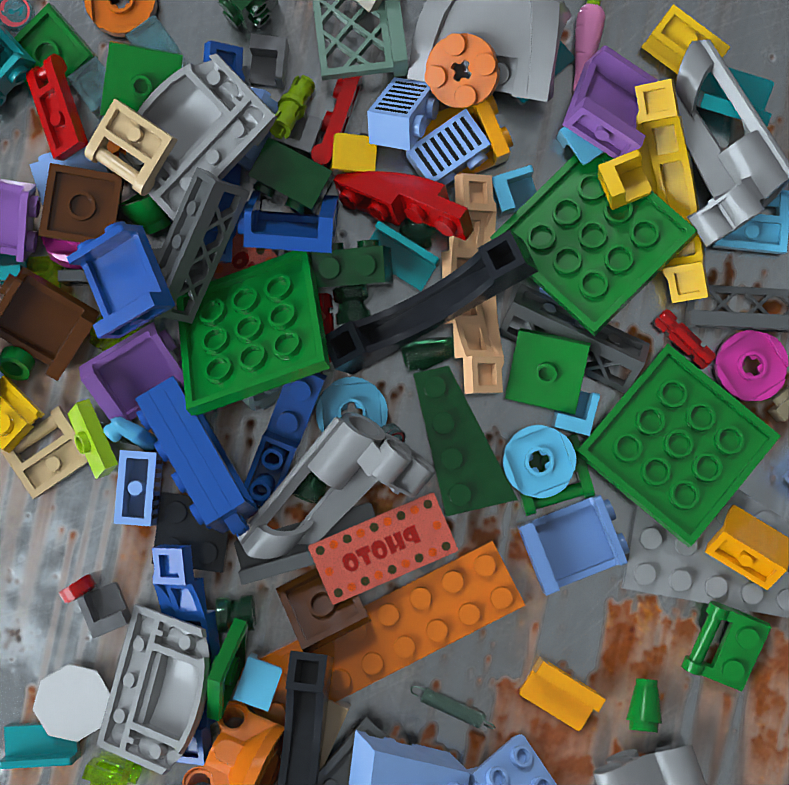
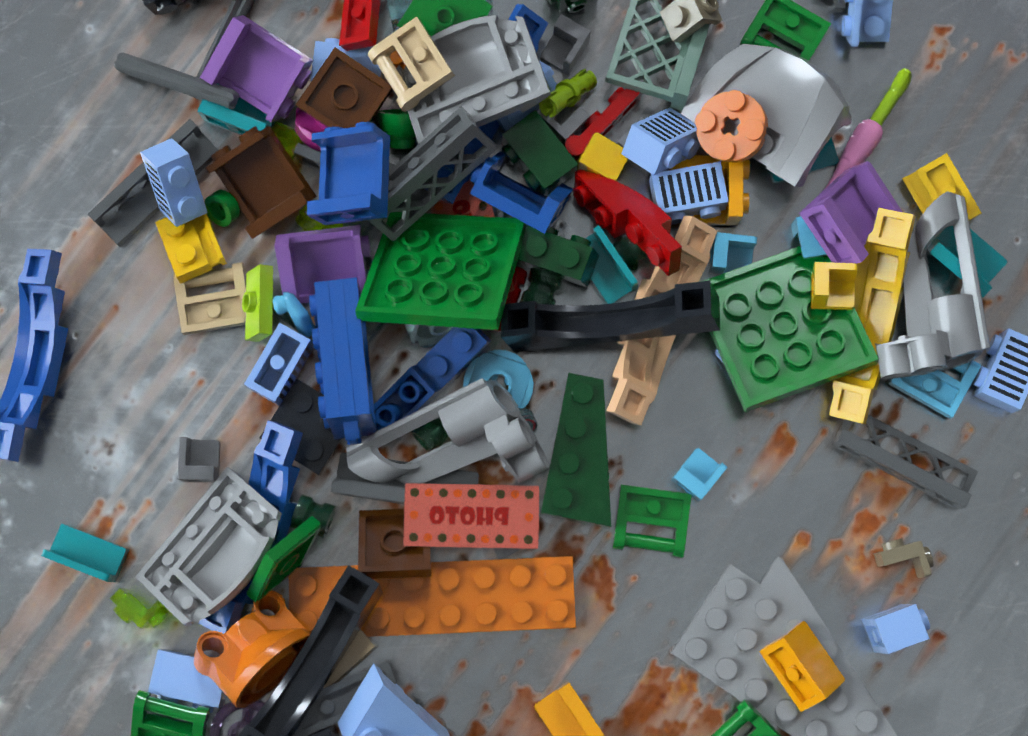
camera: 20 degrees right, 5 degrees down
white piece [33,663,110,742] -> none
red tile [59,574,96,604] -> none
medium azure panel [233,652,283,712] -> none
clear green cone [401,336,454,373] -> none
sand green piece [410,686,496,729] -> none
dark grey fence [499,284,650,393] -> none
medium azure plate [502,425,576,498] -> none
green plate [505,328,591,415] -> none
medium blue panel [517,494,630,596] -> none
green plate [576,343,781,548] -> none
red axle [653,309,716,369] -> none
dark pink plate [713,330,789,402] -> none

